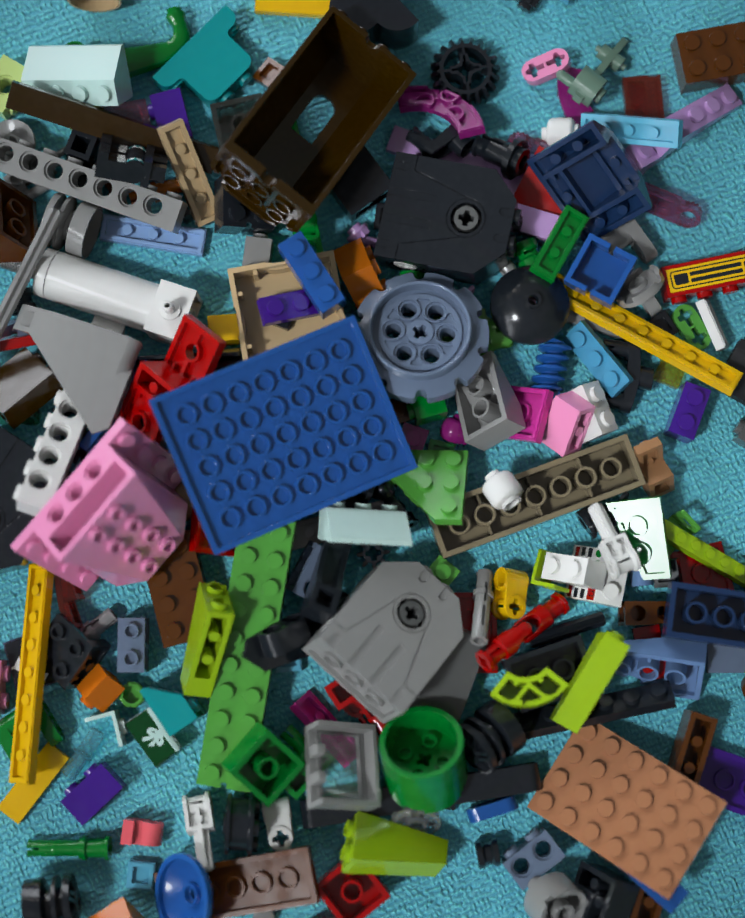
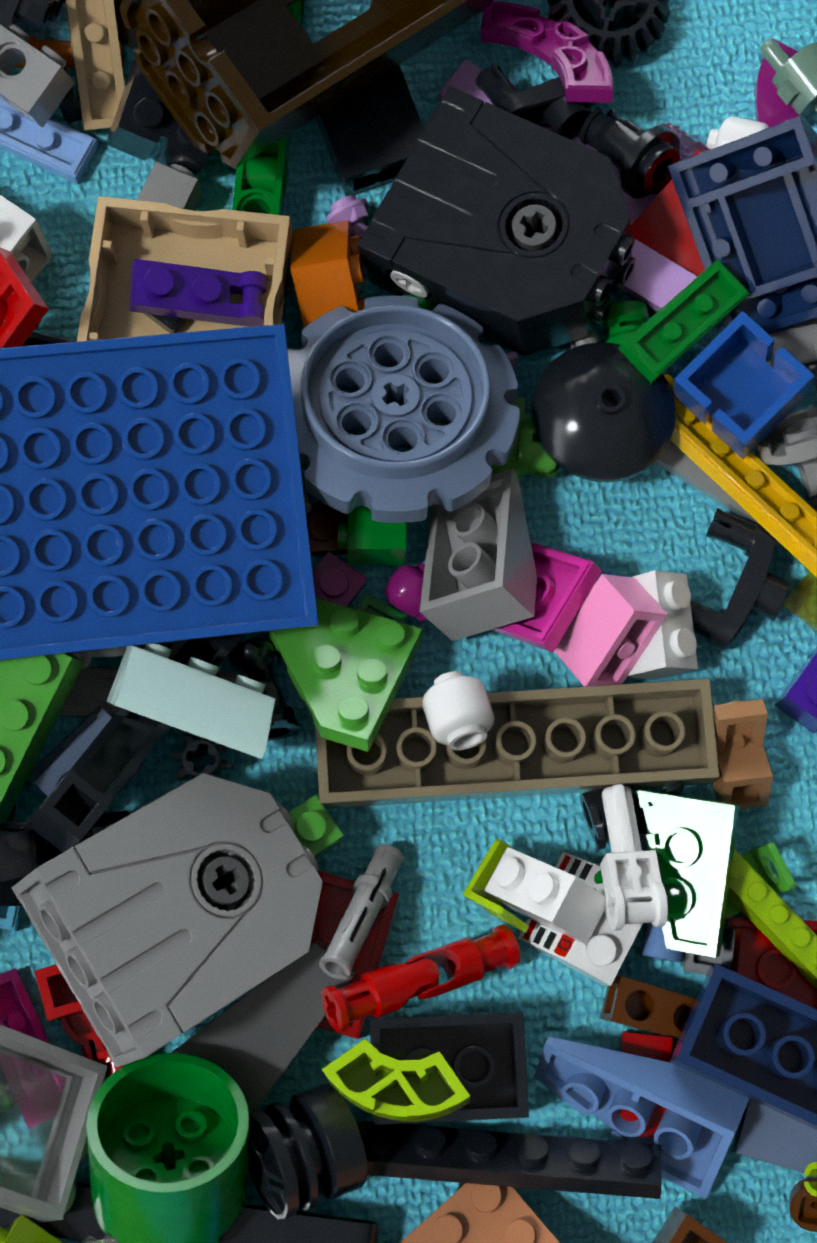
camera: 15 degrees right, 5 degrees down
yellow brick [207,314,240,345] -> none
blue brick [277,230,346,319] -> none
yellow piece [491,567,529,620] -> none
bright pink beam [522,48,571,86] -> none
blue piece [529,338,572,392] -> none
black axle [529,612,606,648] -> none
lime slope [550,630,630,734] -> none
dark azure plate [563,320,634,398] -> none

